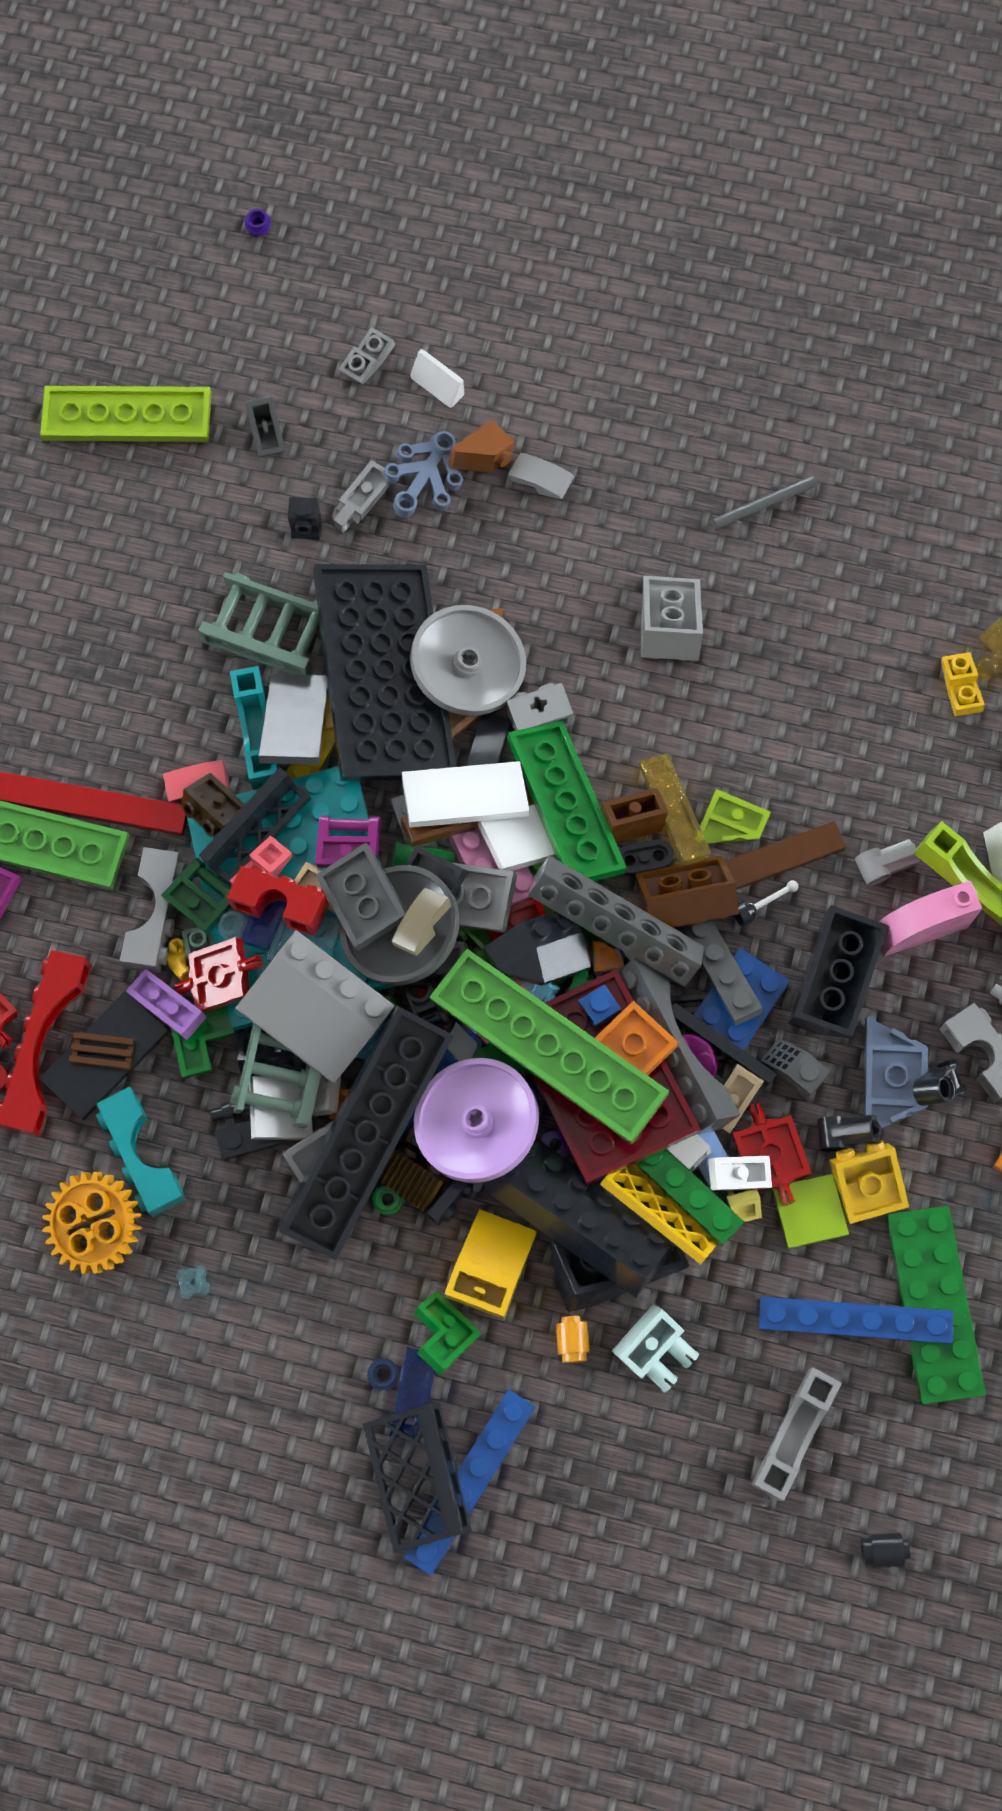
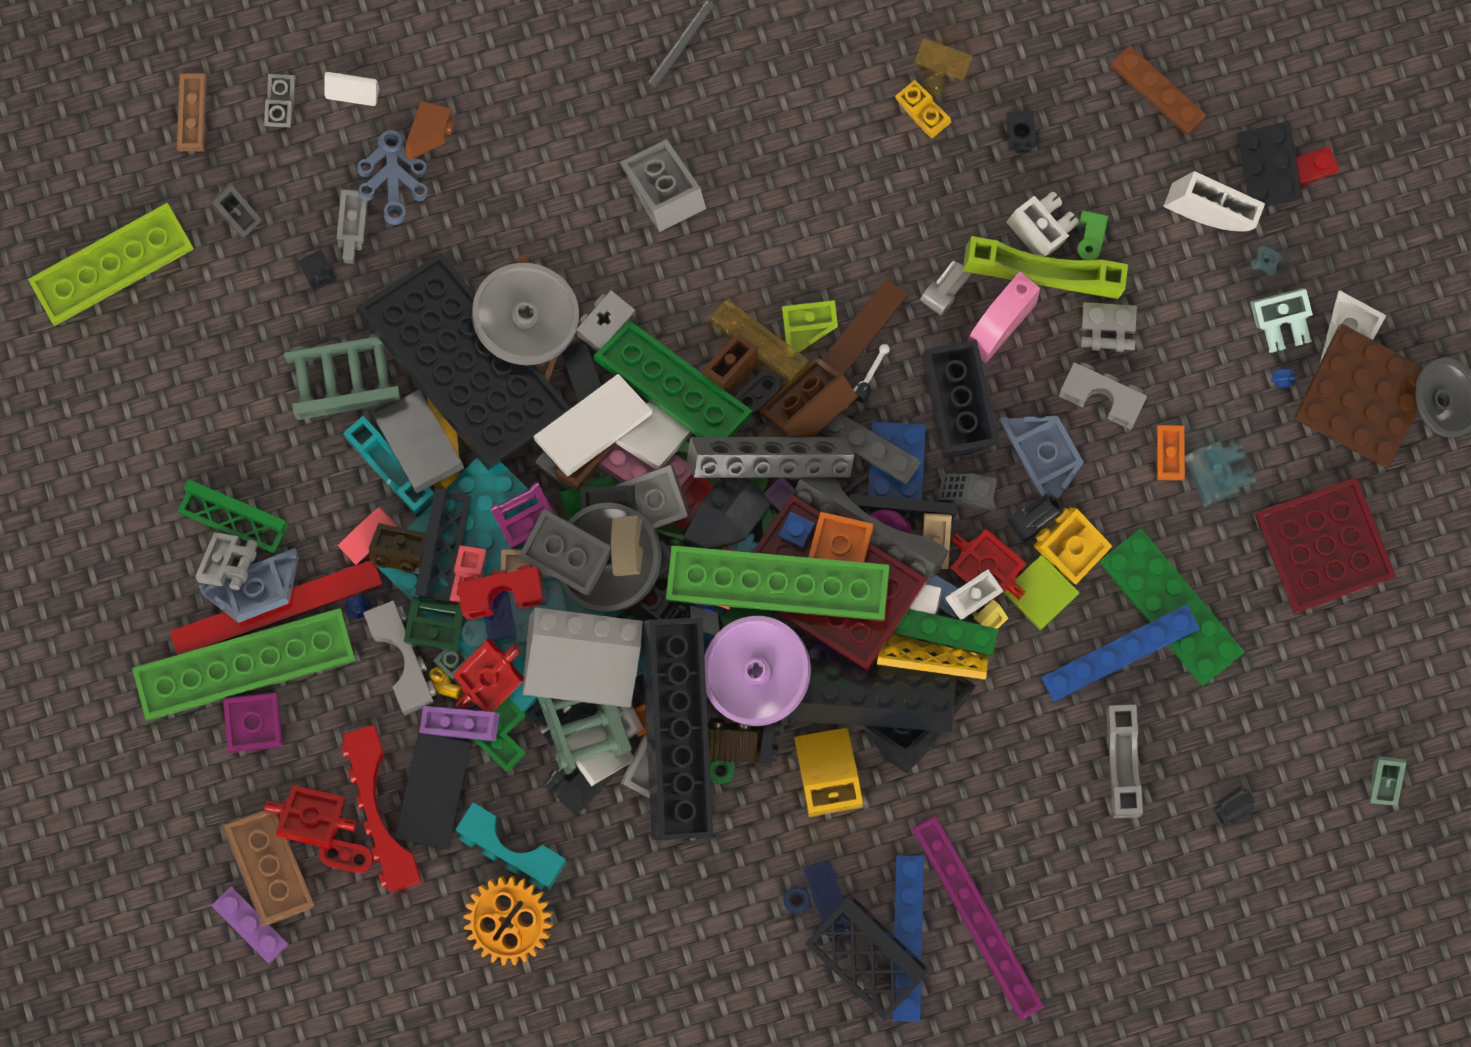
camera: 30 degrees left, 5 degrees up
reddish brown tile [69,1032,136,1071] -> none
clear light blue plate [176,1265,210,1299] -> none
dark purple plate [244,209,272,236] -> none
green plate [413,1290,482,1375] -> none
light grey slope [508,453,574,500] -> none
light orange brick [556,1316,590,1363] -> none
orange tile [593,941,624,973] -> none
light aqua brick [612,1304,699,1392] -> none
black piece [913,1059,967,1106] -> none
none -> medium nougat tile [177,73,207,151]
none -> green fence [177,479,289,555]
none -> light grey plate [195,532,258,590]
none -> sand blue wing [198,548,299,623]
none -> clear blue plate [345,595,372,619]
none -> magenta tile [911,816,1044,1021]

